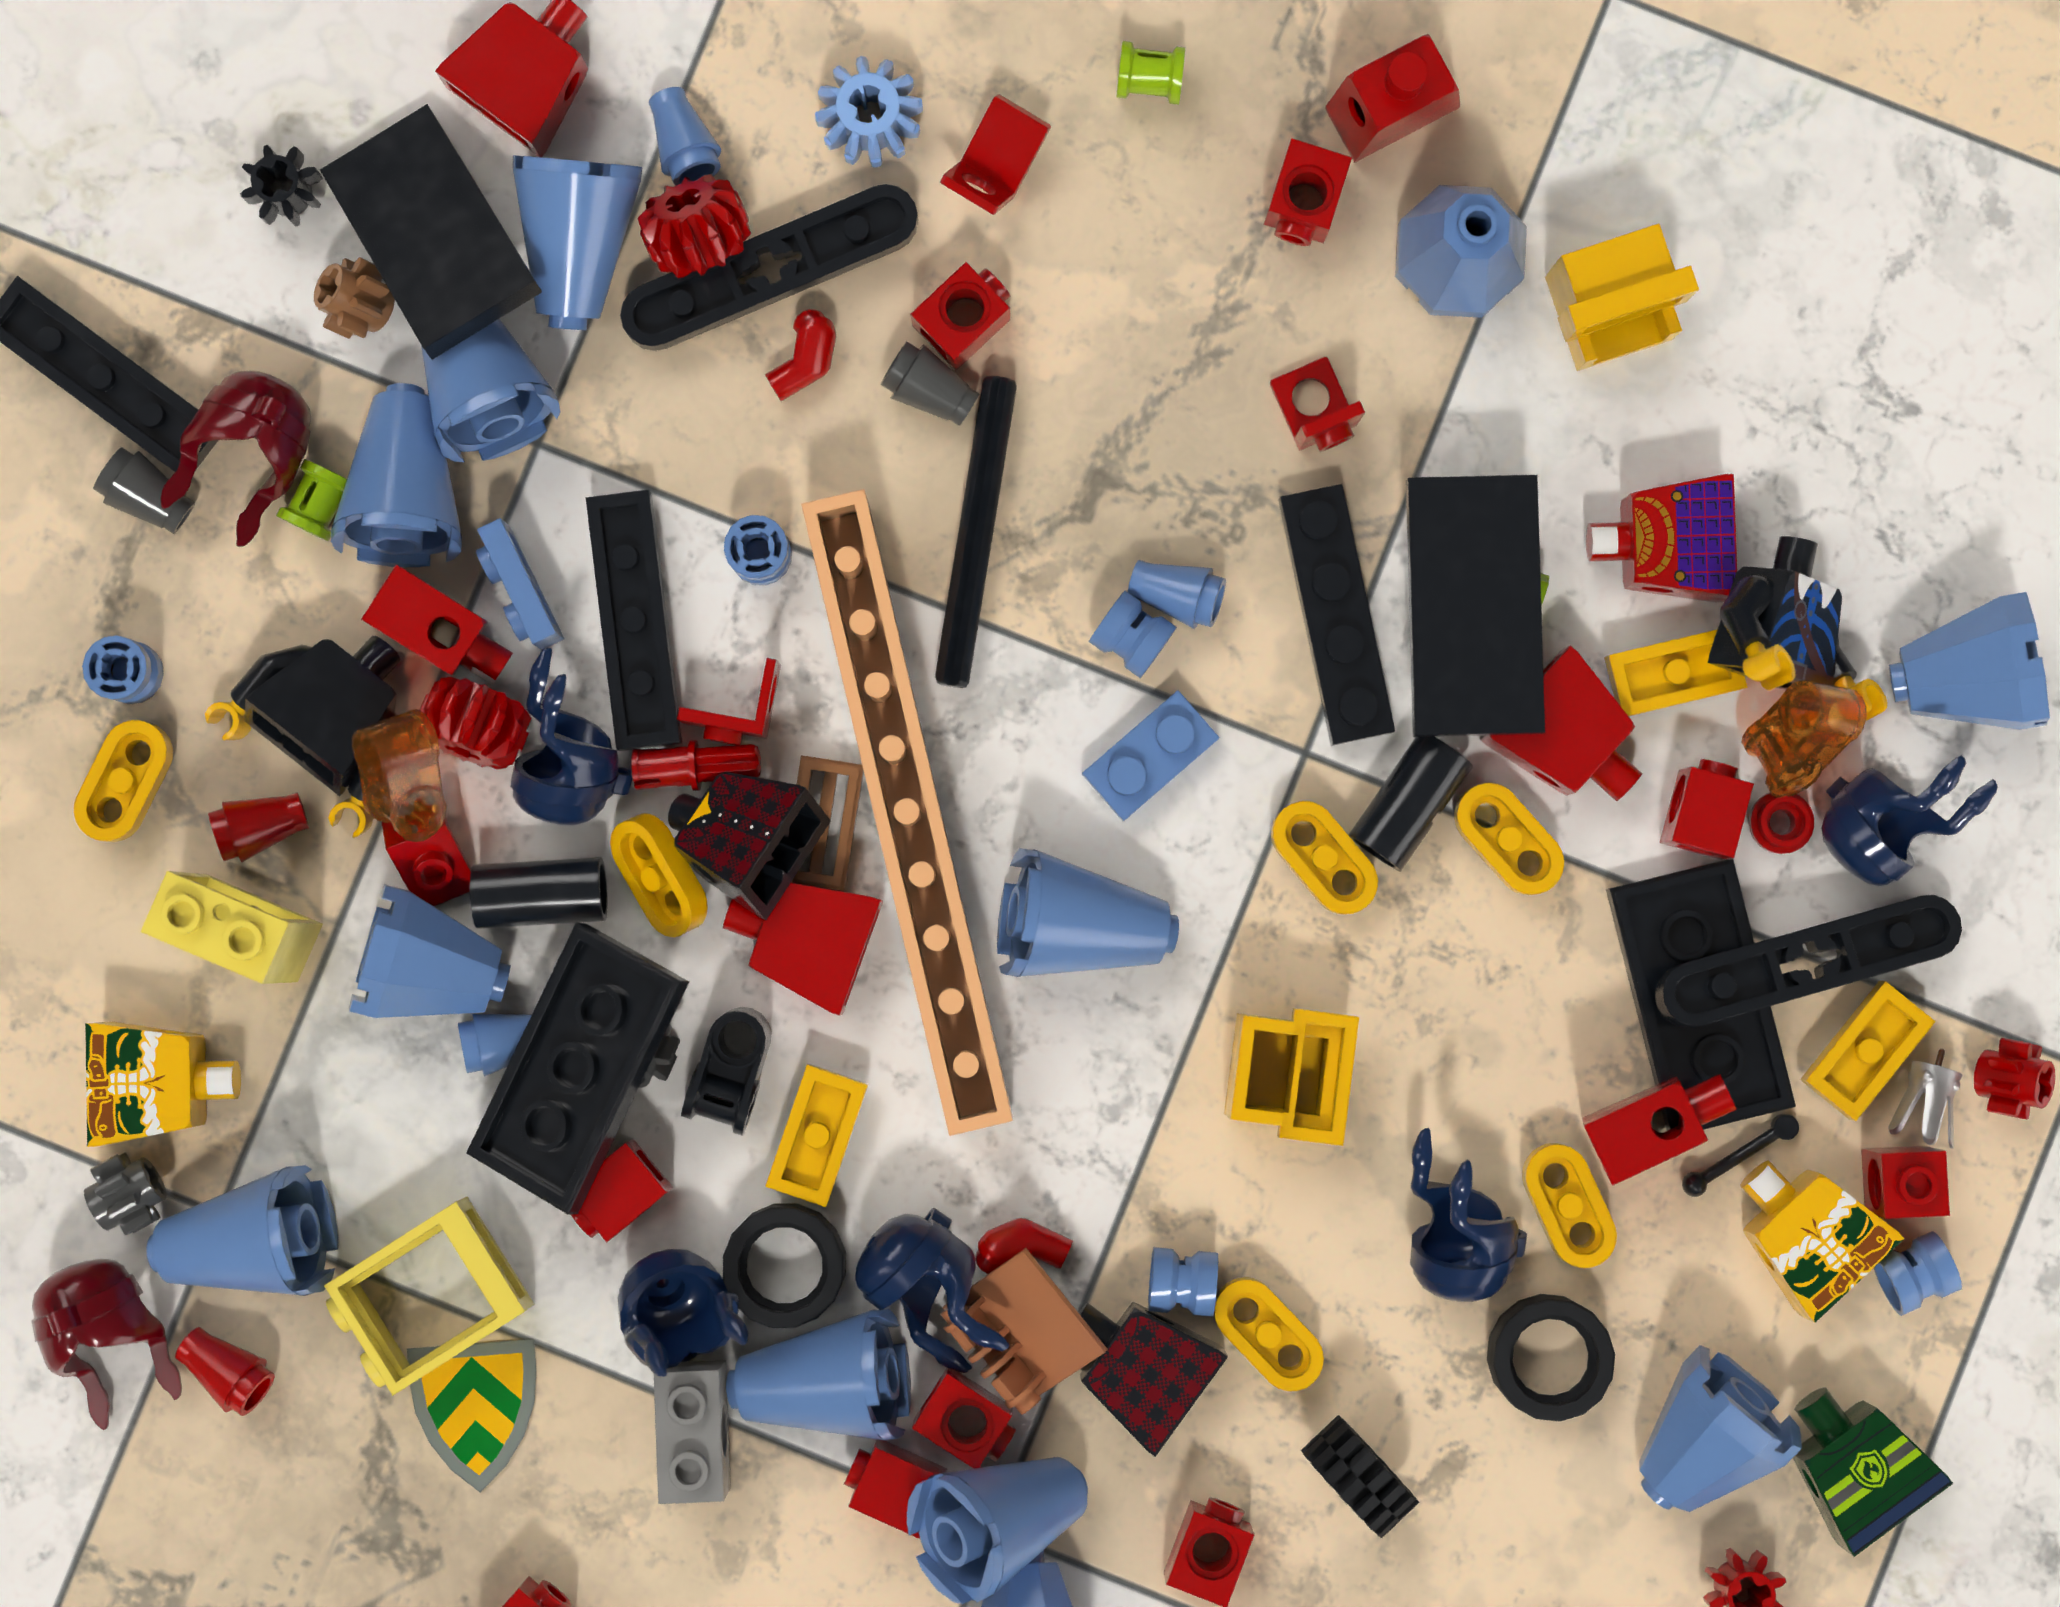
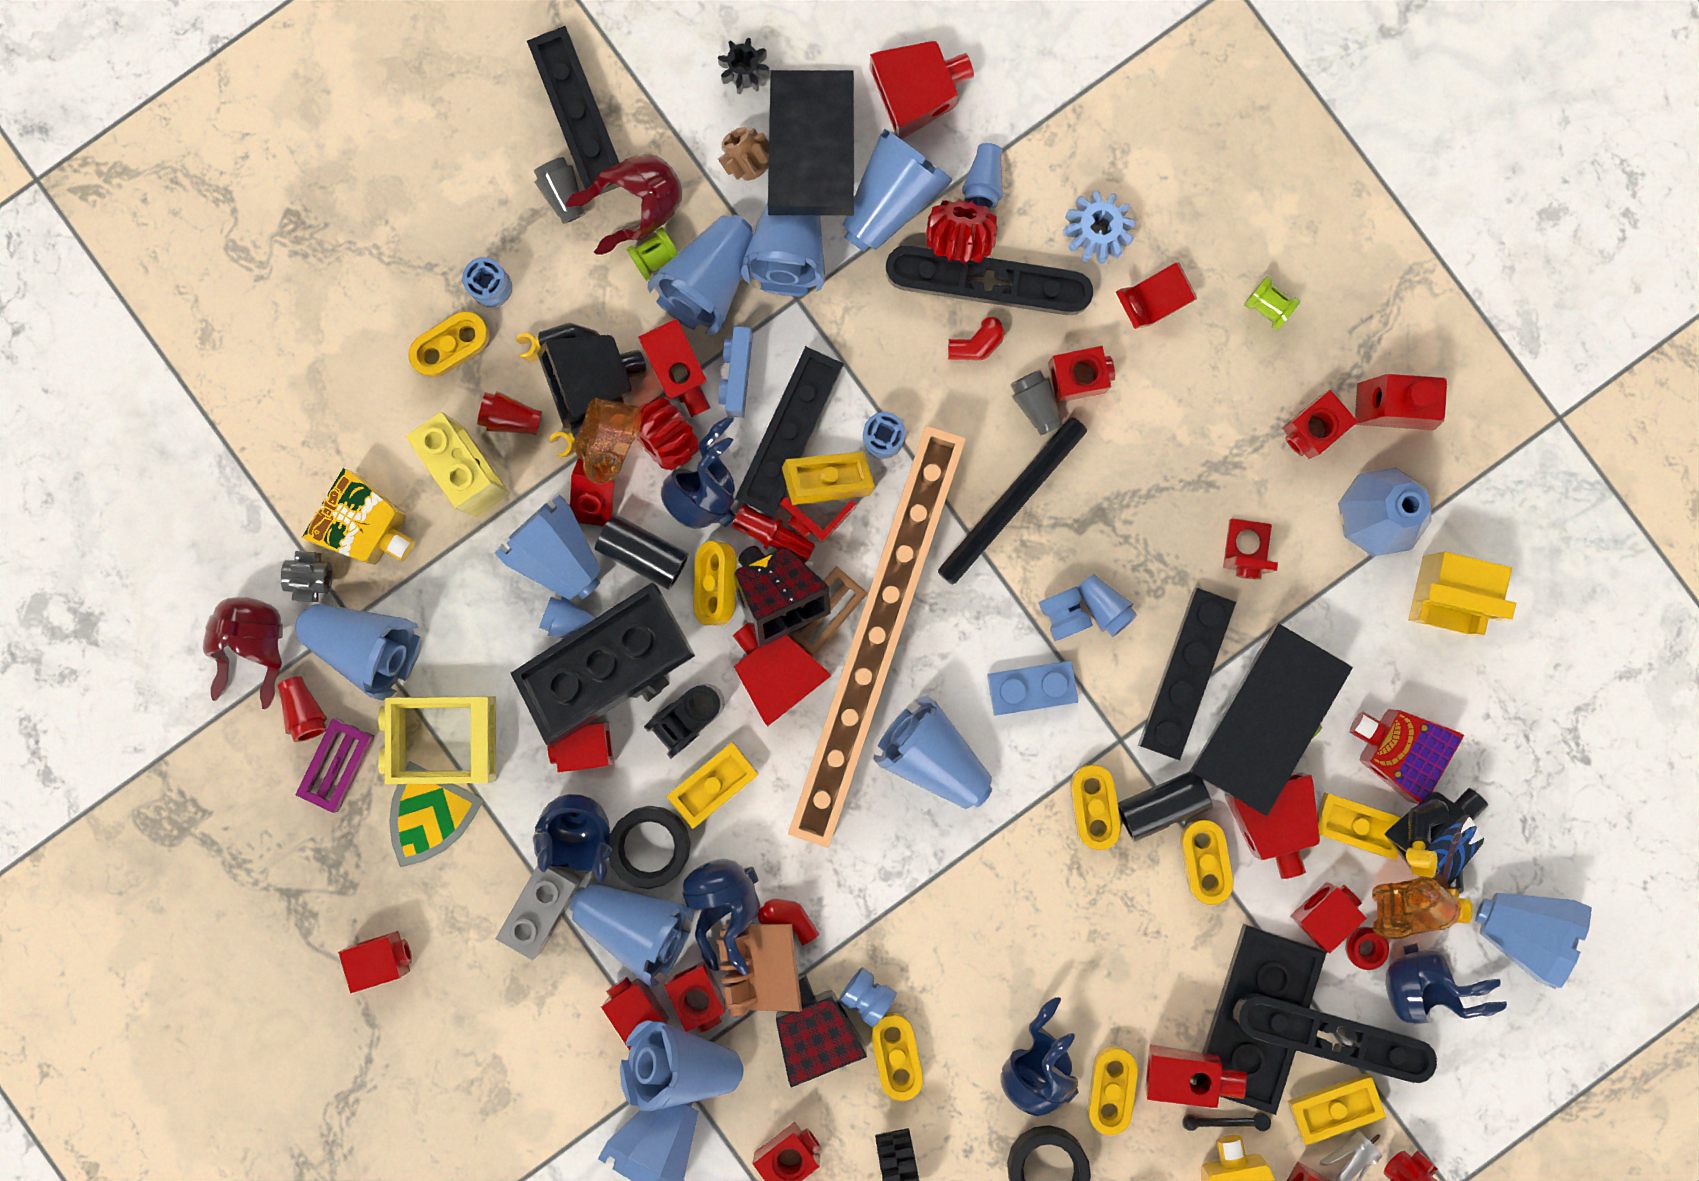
camera: 30 degrees right, 0 degrees up
yellow plate [1224,1008,1359,1146] -> none
none -> magenta tile [295,718,374,813]
none -> yellow plate [781,451,875,505]

